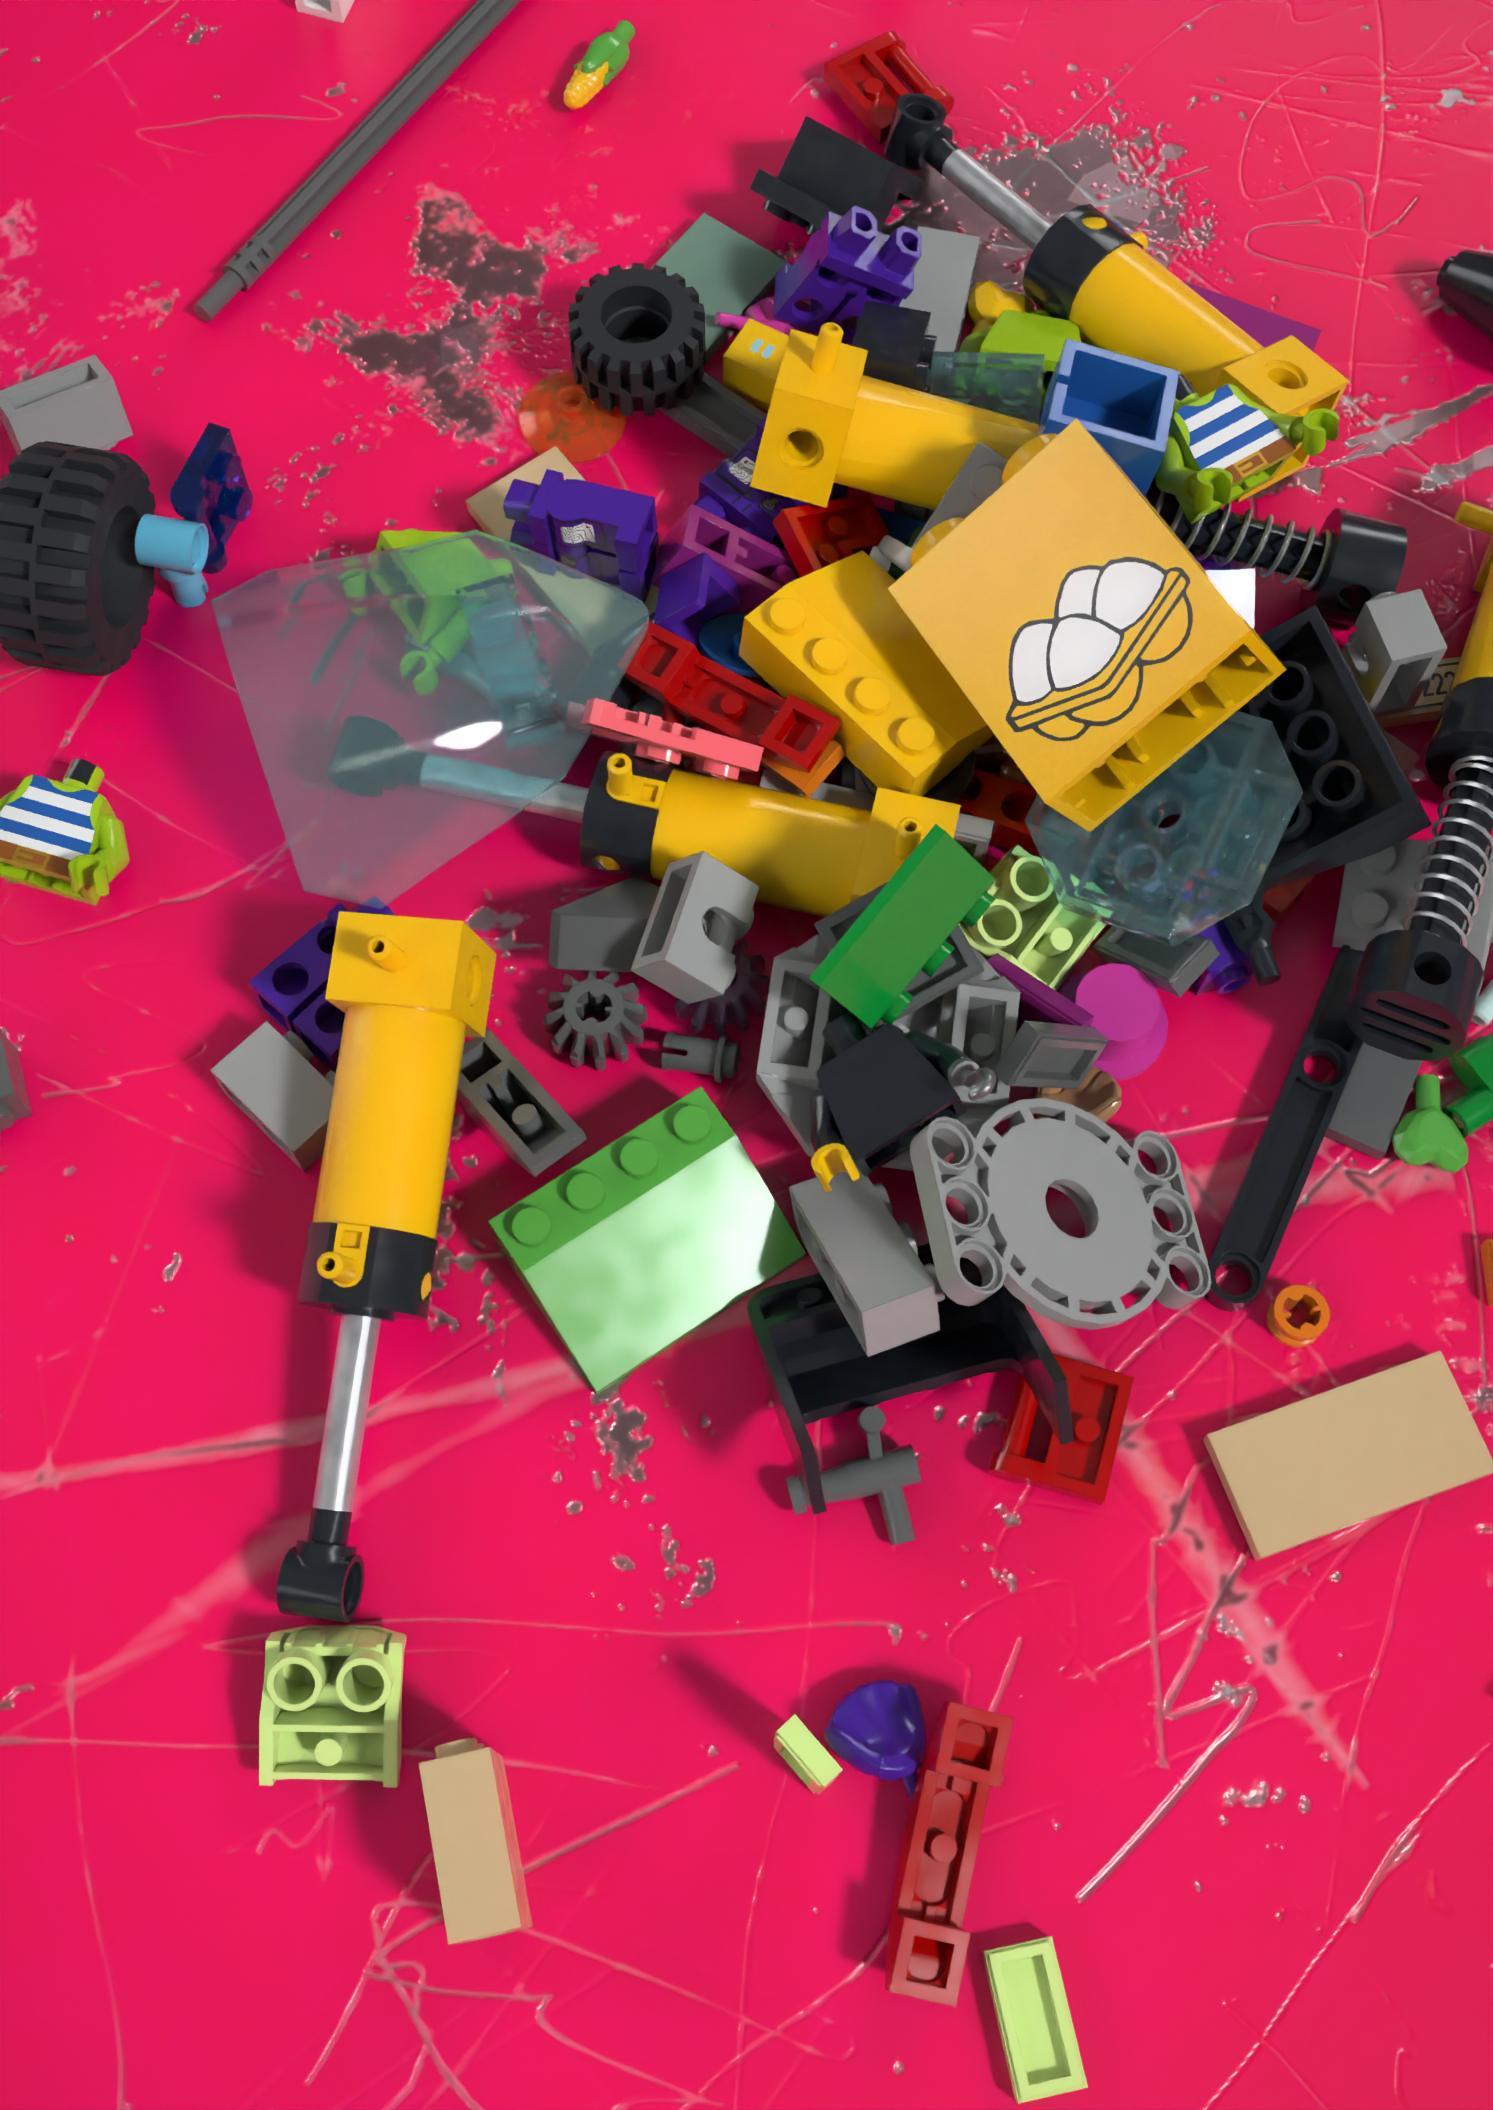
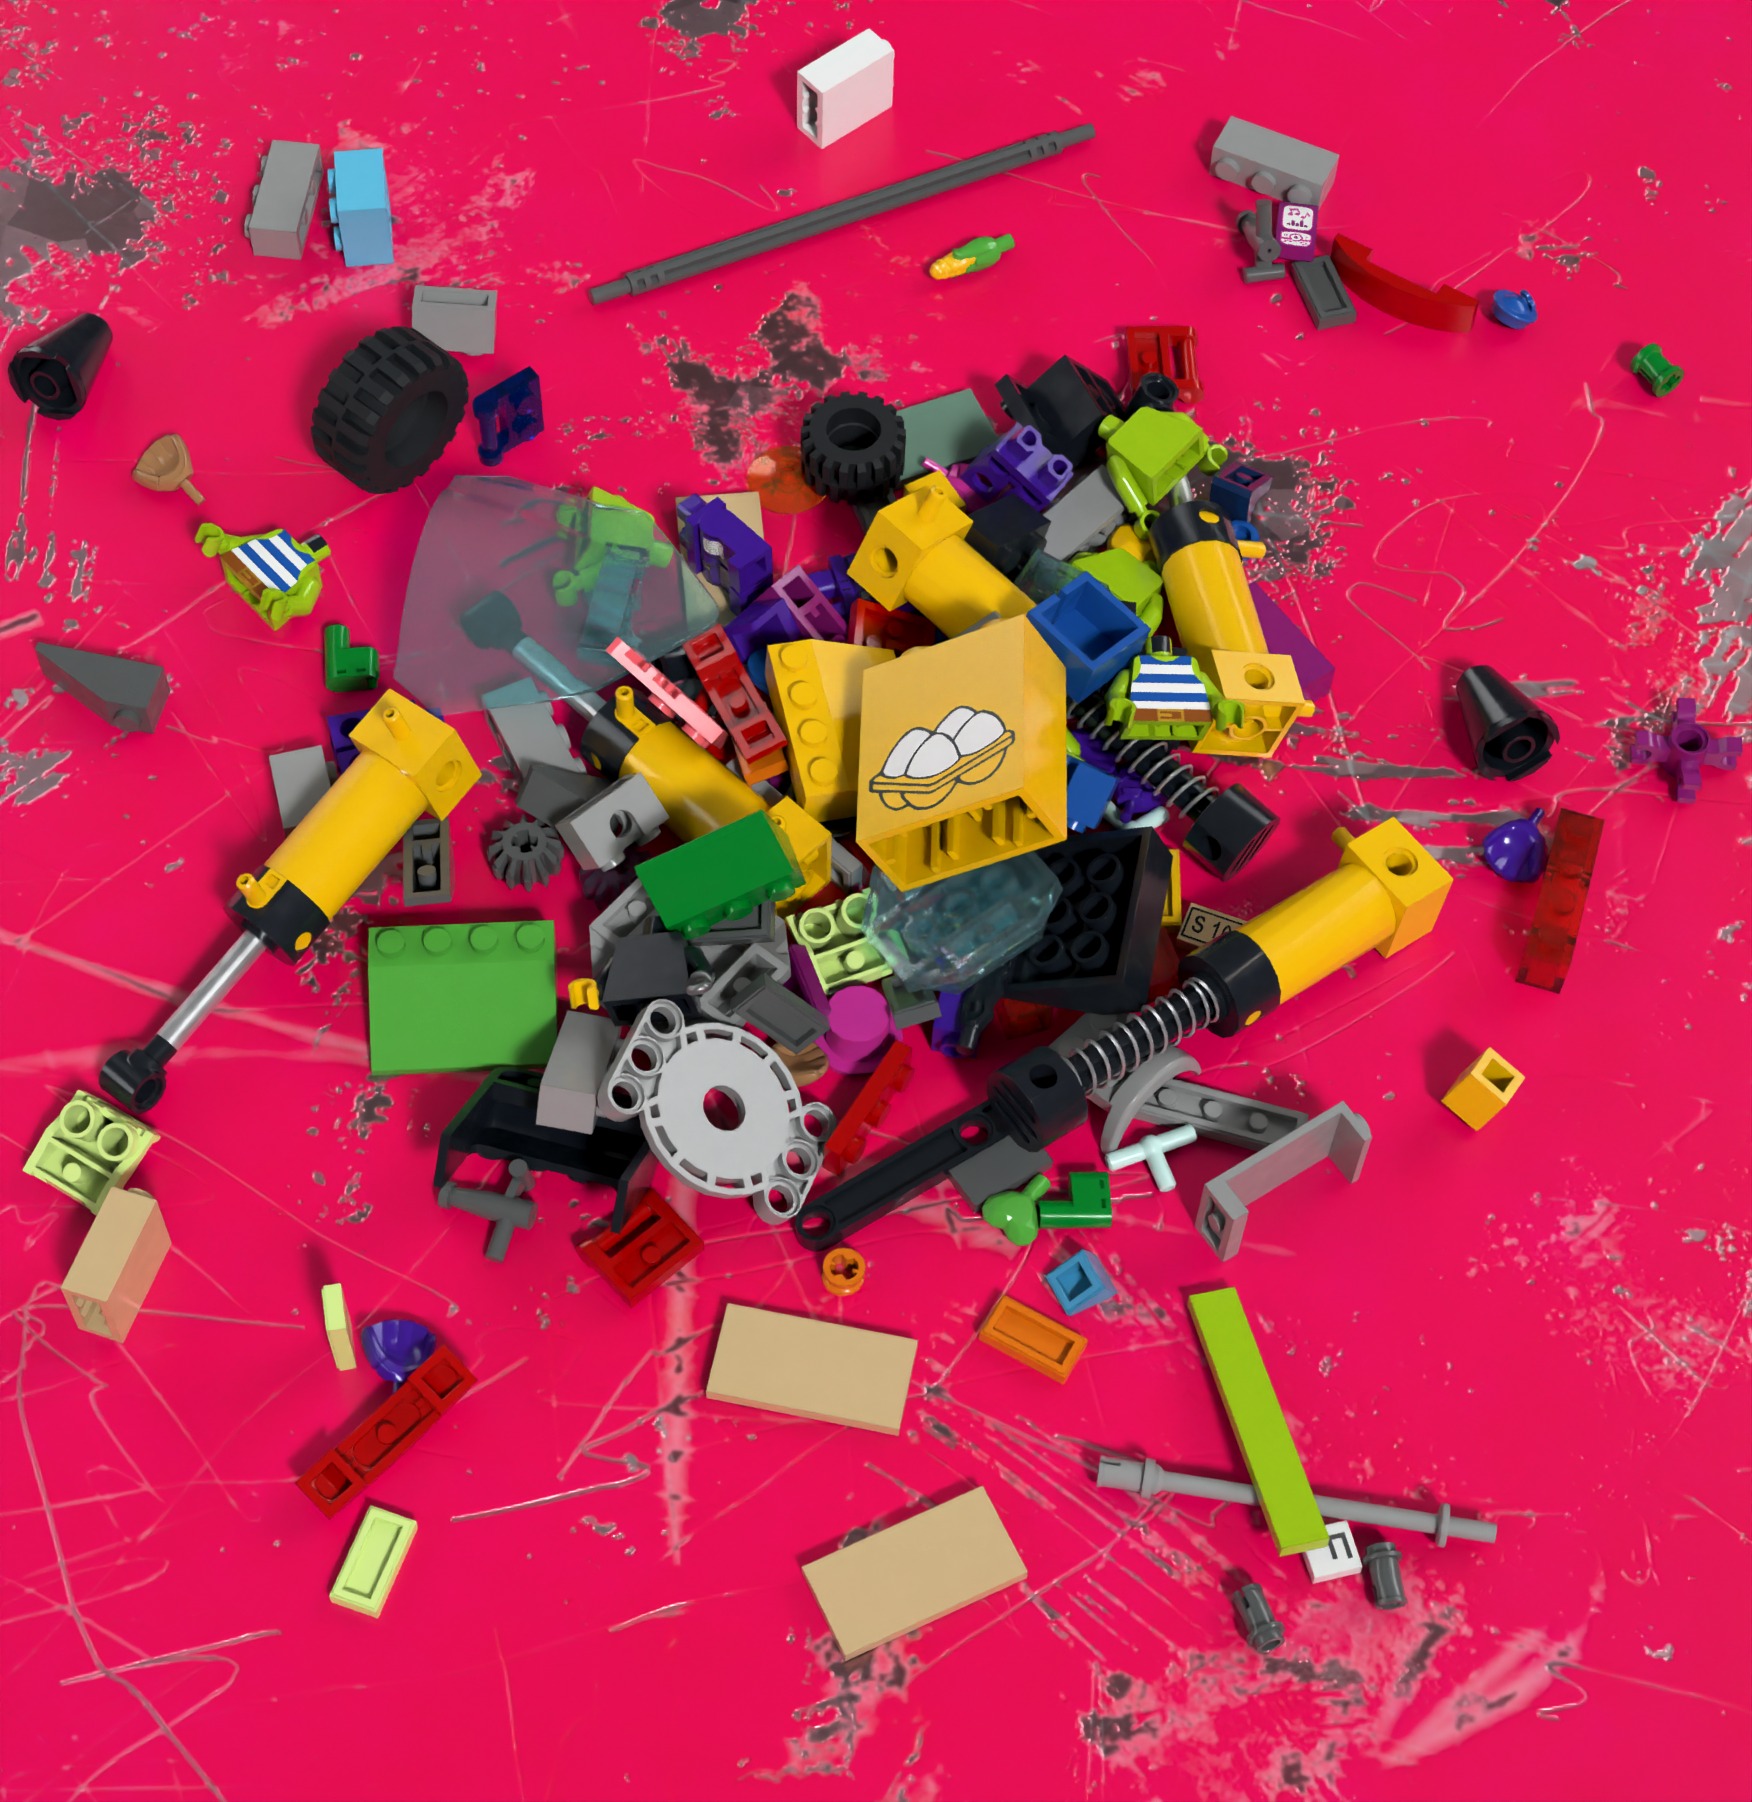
camera: 30 degrees right, 10 degrees down
medium azure pin [135,514,209,607] -> none
dark grey pin [661,1031,740,1083] -> none
light grey brick [1342,589,1448,718] -> none
none -> green piece [324,624,380,692]
none -> light grey brick [482,677,588,820]
none -> red plate [823,1040,915,1177]
none -> lime torso [1098,407,1228,540]
none -> dark blue slope [1209,461,1274,522]

